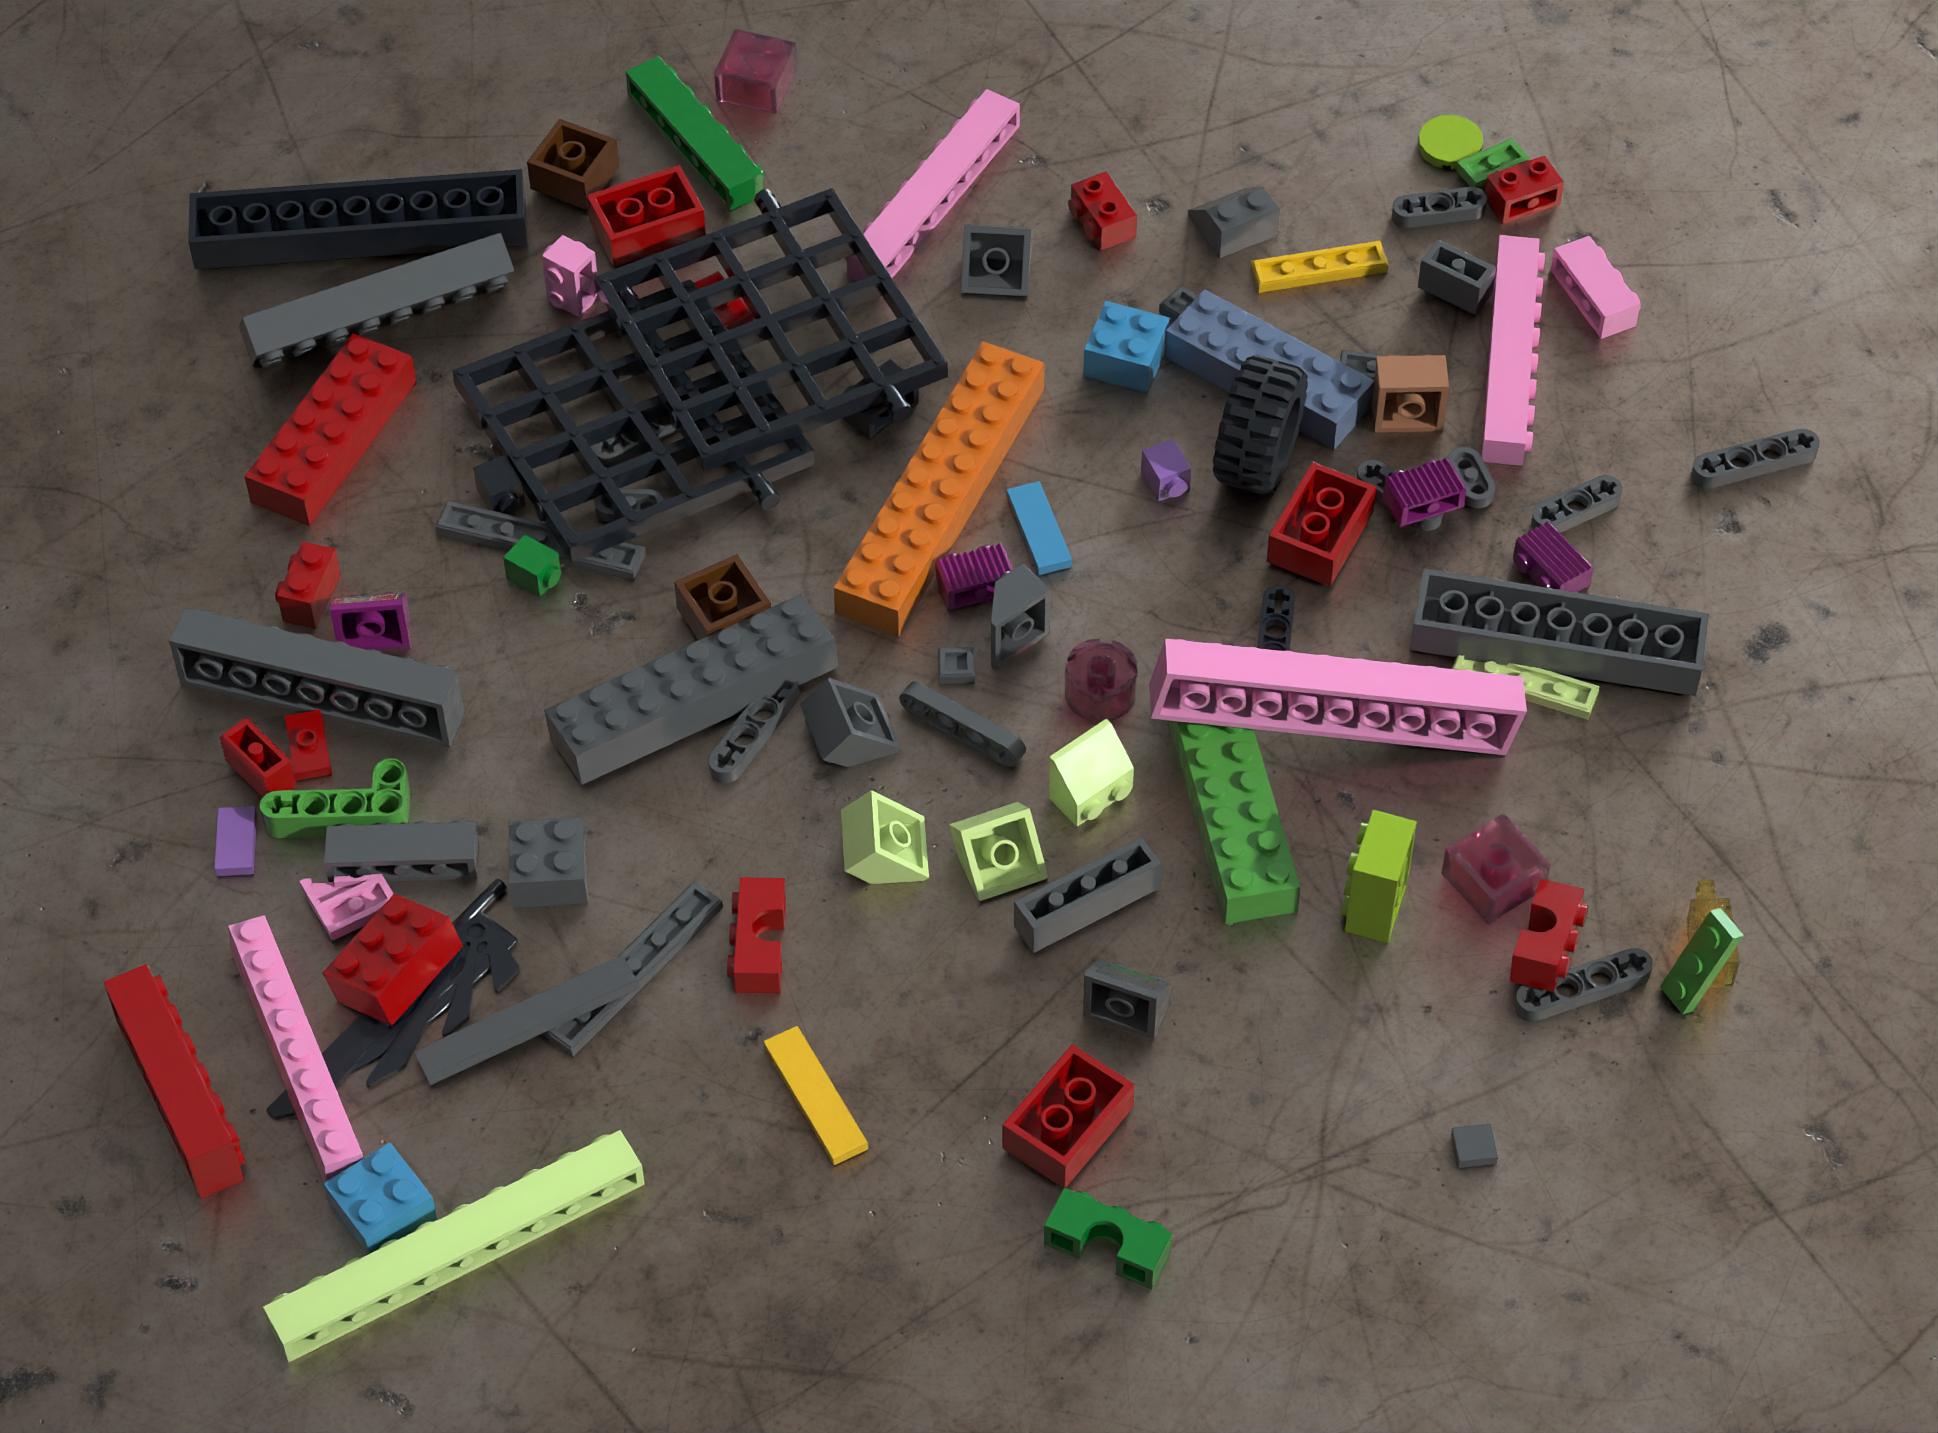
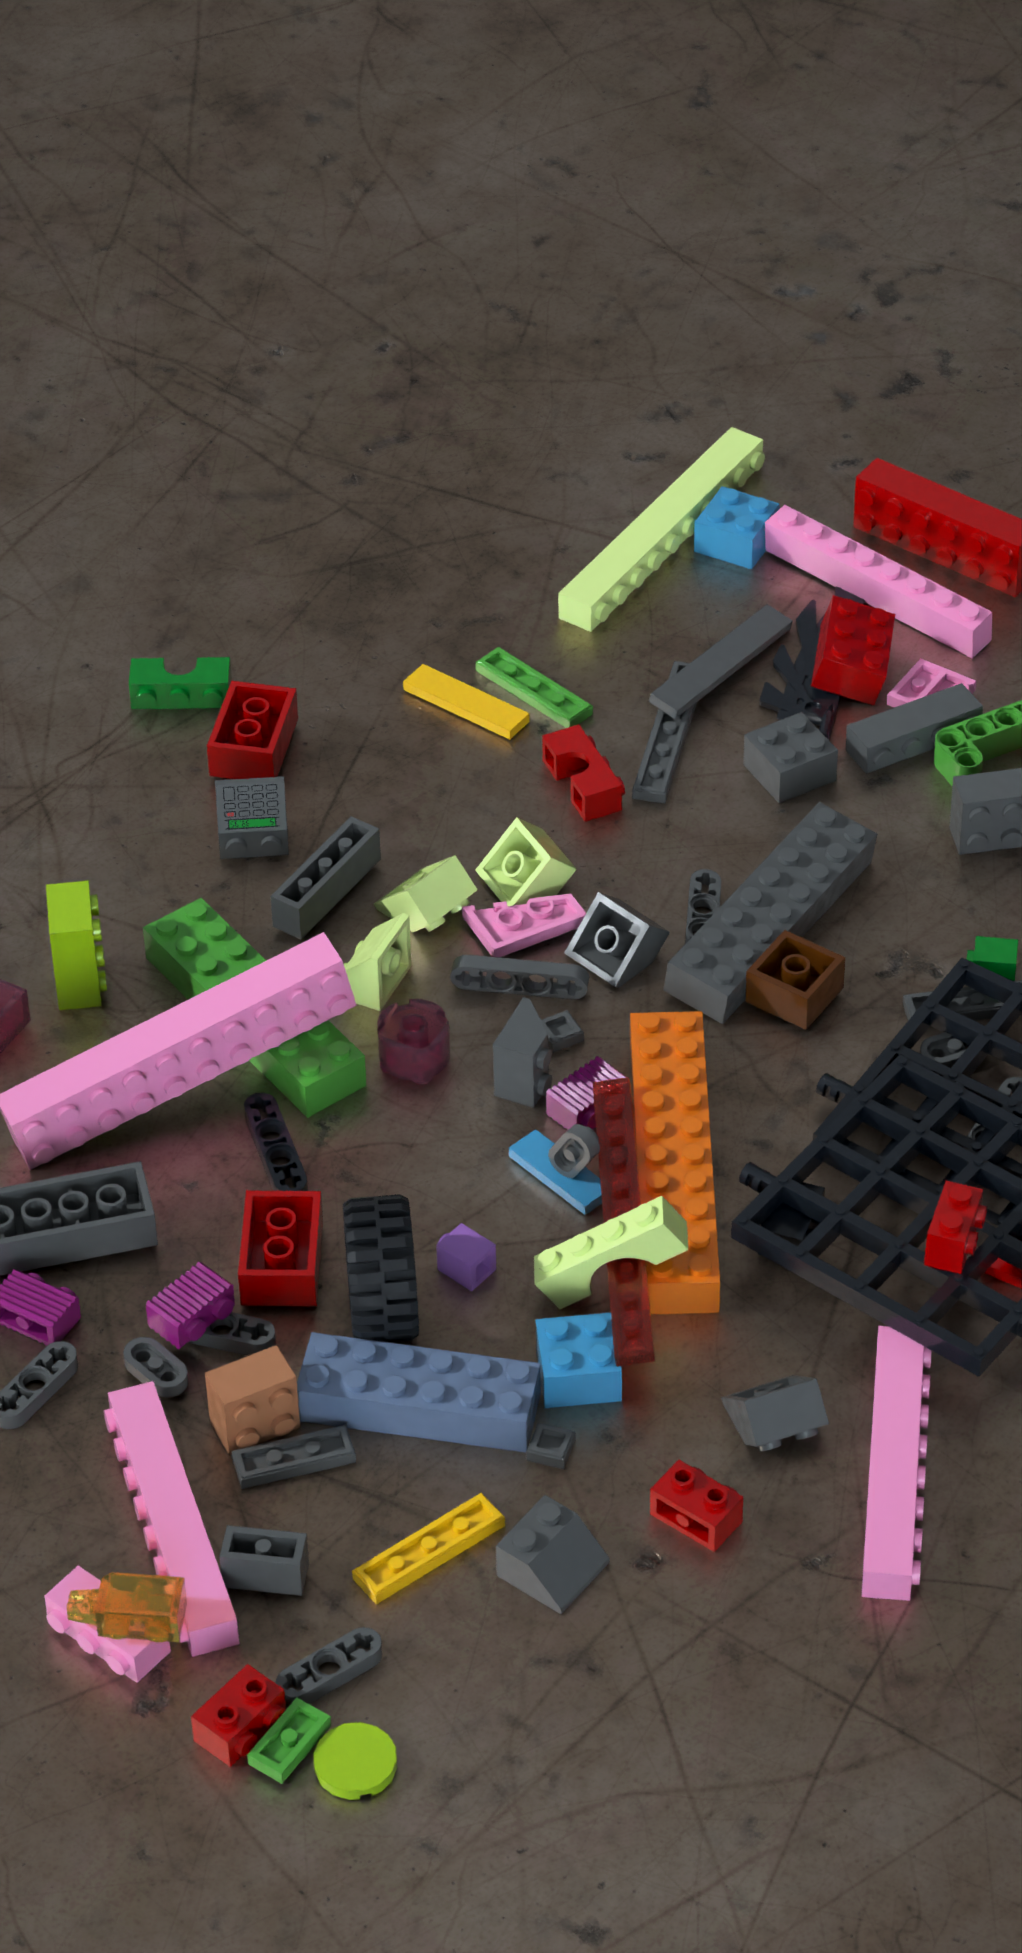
camera: 155 degrees right, 10 degrees down
none -> clear yellow hinge [67,1572,187,1642]
none -> bright pink wing [462,894,586,958]
none -> bright green tile [475,647,593,728]
none -> yellowish green arch [534,1196,689,1309]
none -> dark grey plate [548,1124,600,1178]
none -> clear red plate [593,1077,655,1367]
none -> red brick [924,1180,988,1274]

